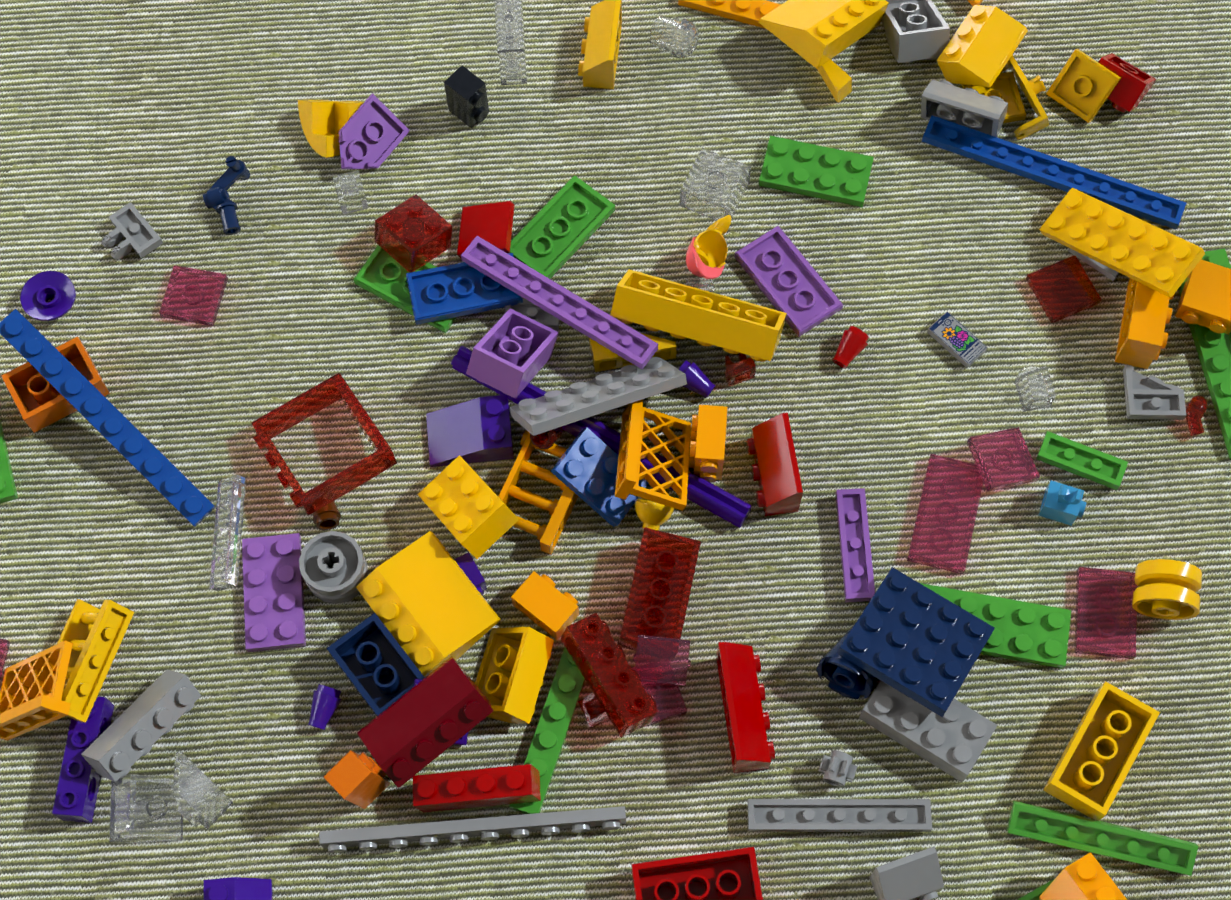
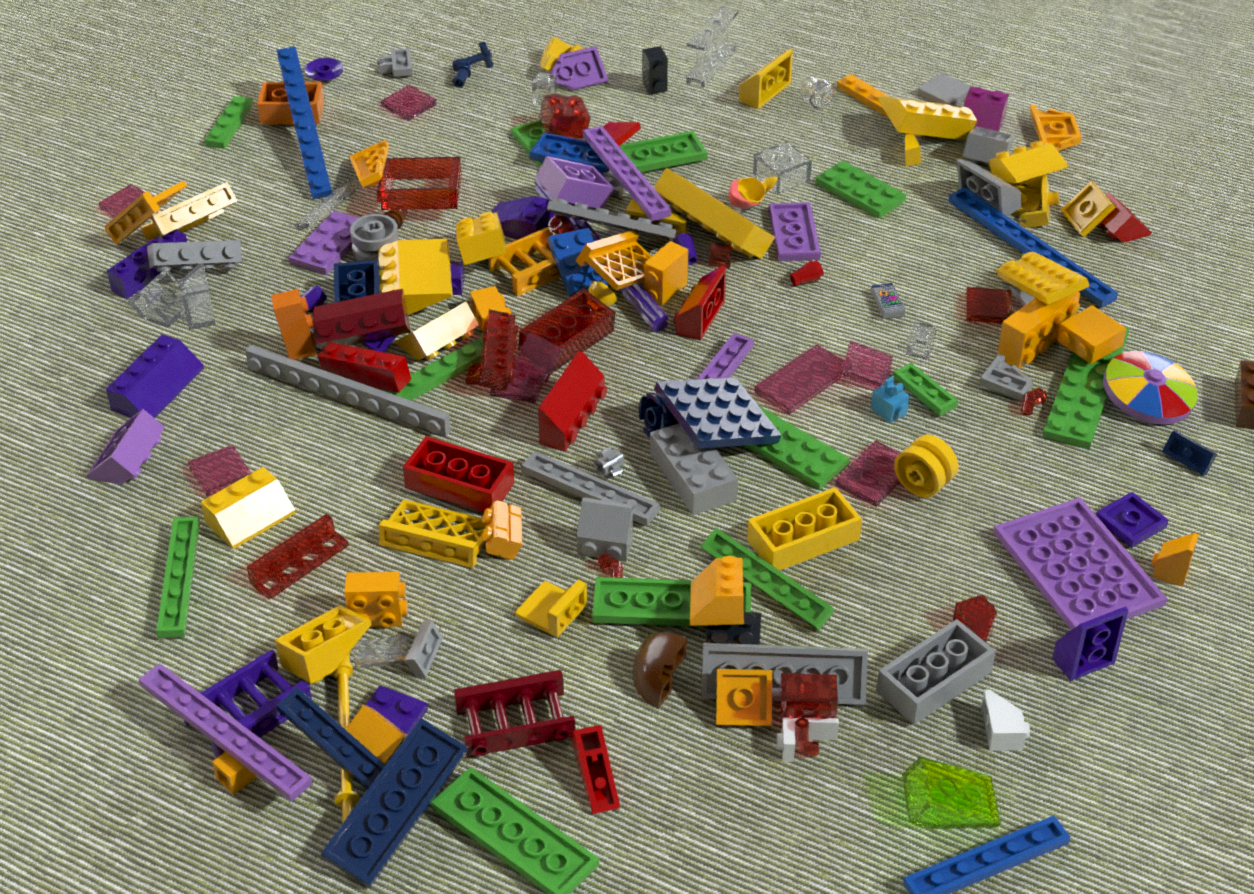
camera: 30 degrees right, 25 degrees down
none -> light orange wing [349,139,389,188]

